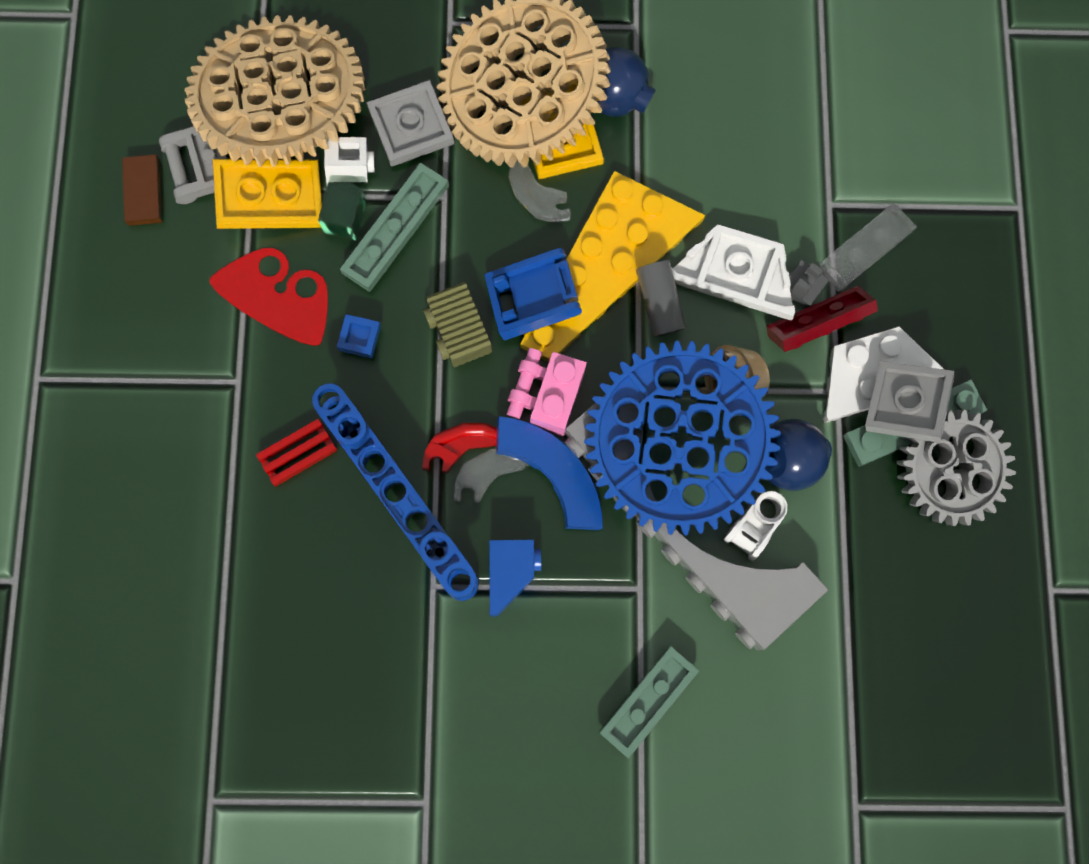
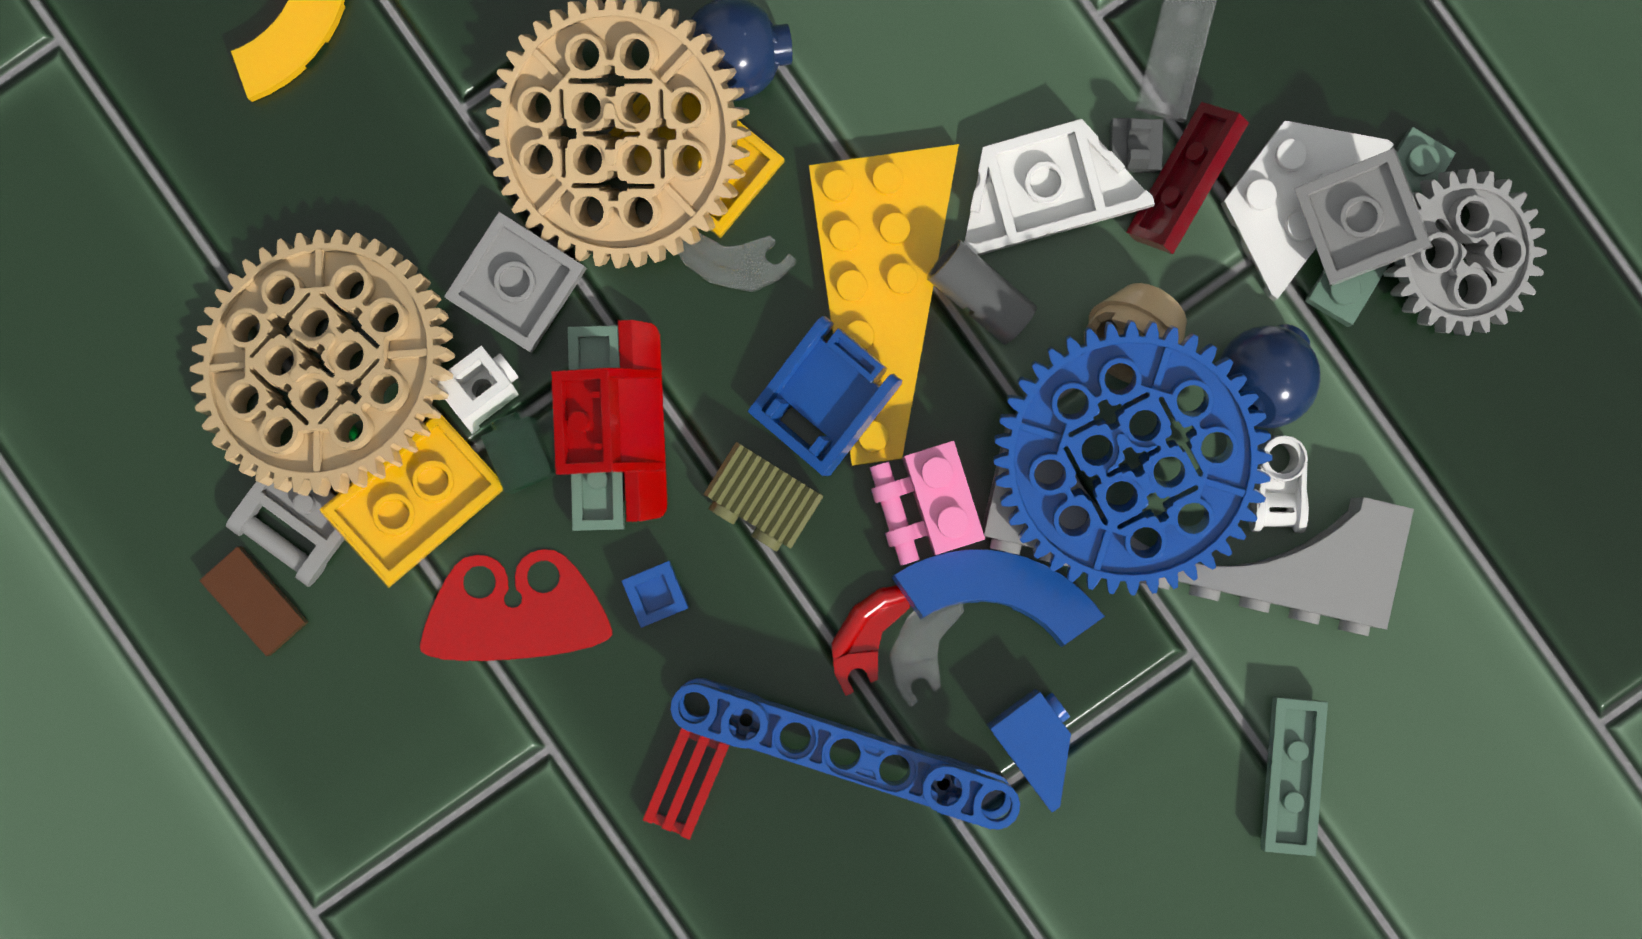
camera: 30 degrees left, 10 degrees up
none -> red plate [551,320,667,522]

